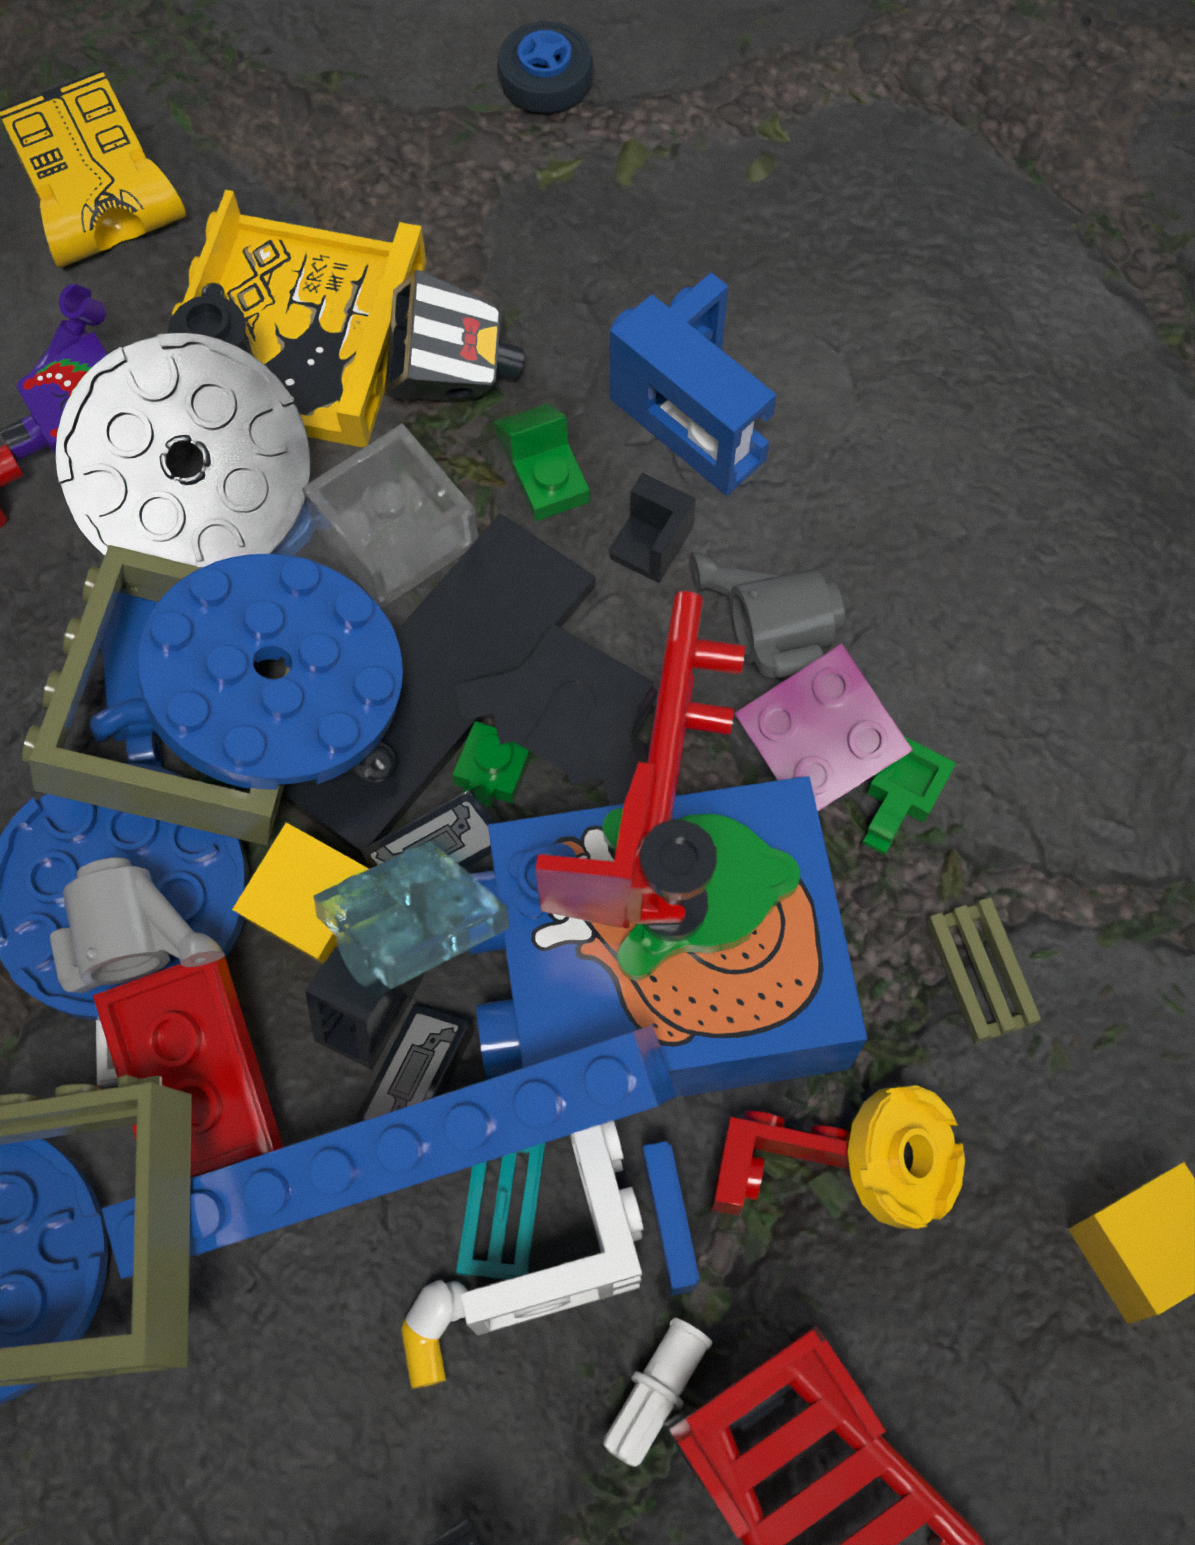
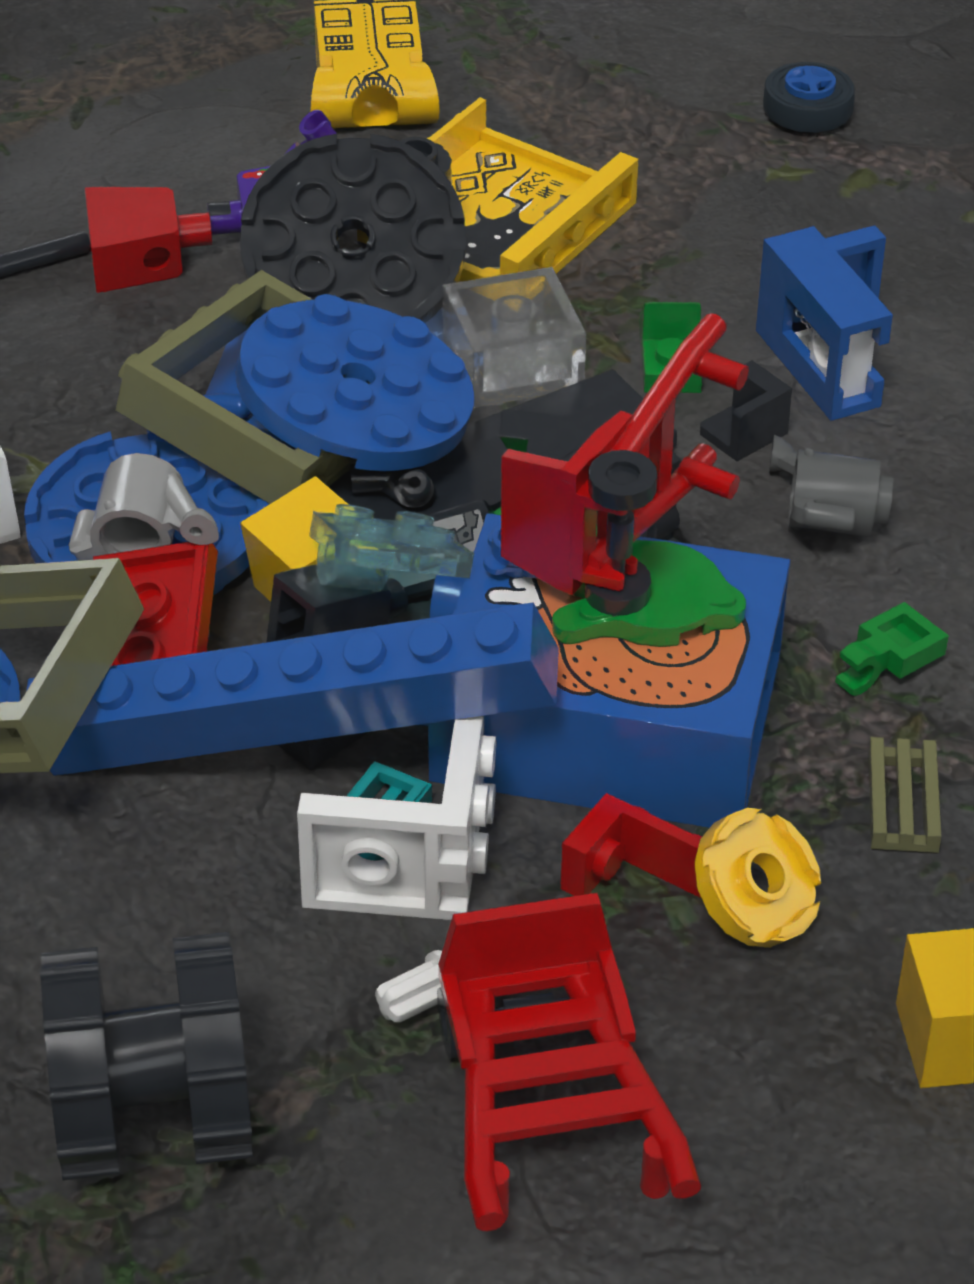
camera: 20 degrees right, 25 degrees down
torso [384,270,524,402] -> none
arm [401,1280,468,1389] -> none
blue tile [642,1141,700,1296] -> none
hinge [734,643,913,811] -> none

